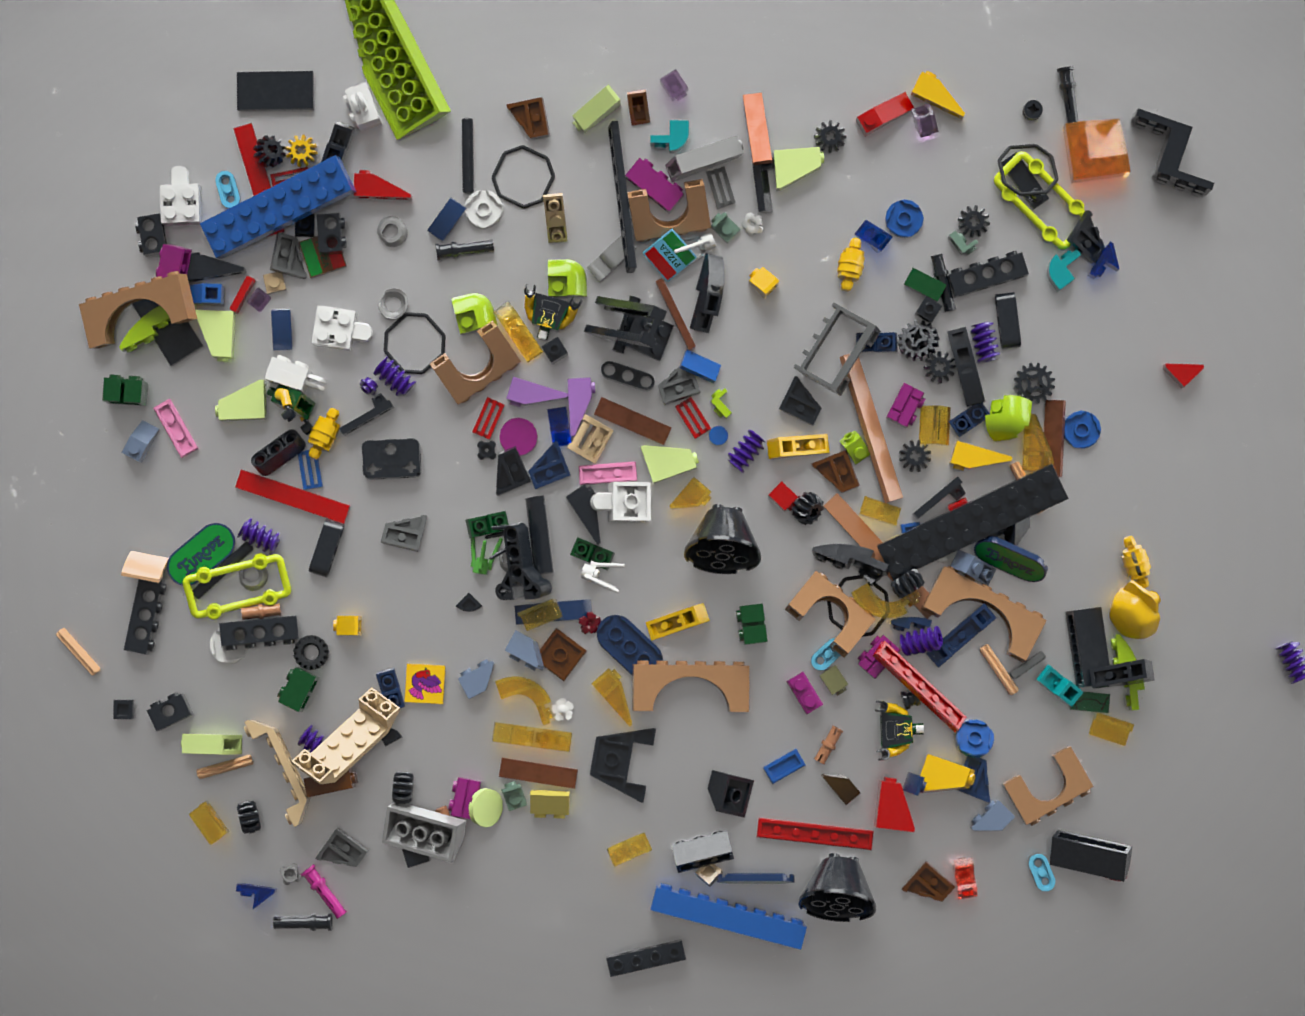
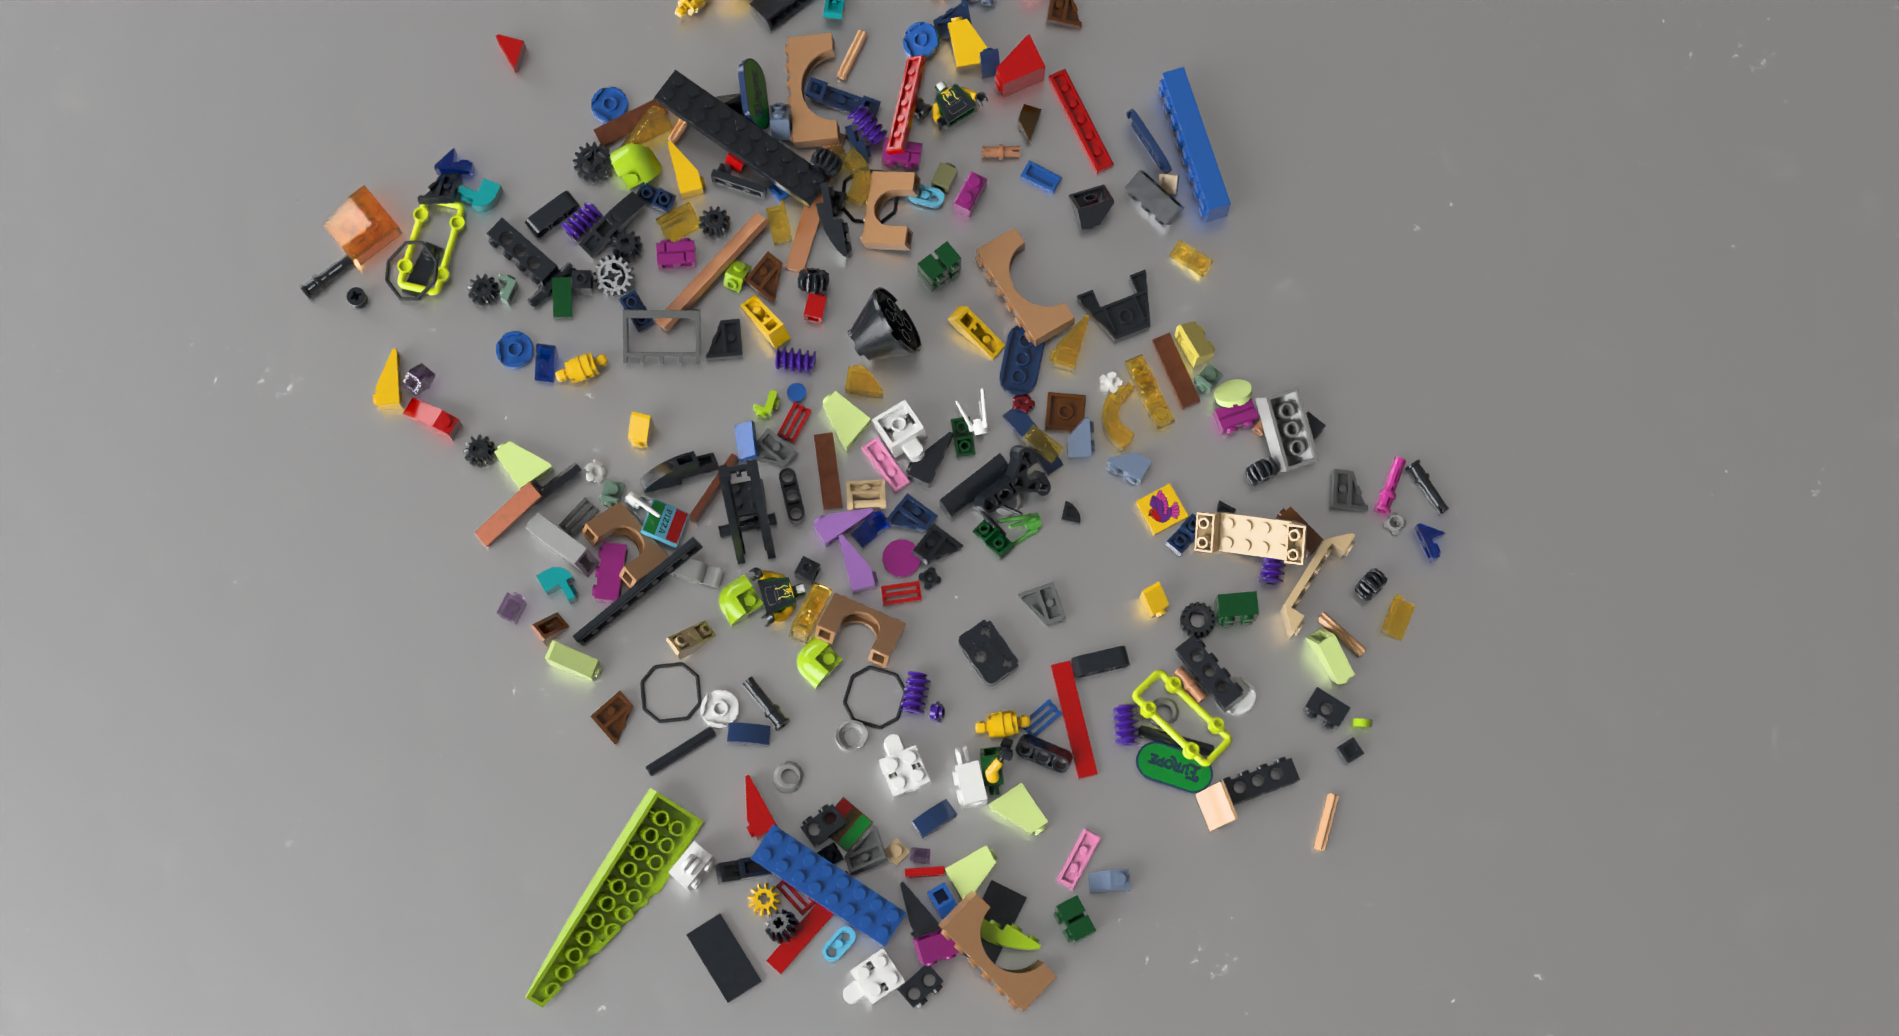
camera: 125 degrees left, 10 degrees down
black hinge [339,393,394,436] -> none
black brick [606,939,686,977] -> none
black cone [798,853,876,922] -> none
dark grey tile [1009,651,1046,679] -> none
black bracket [1131,108,1214,197] -> none
none -> lime tile [1353,718,1373,728]

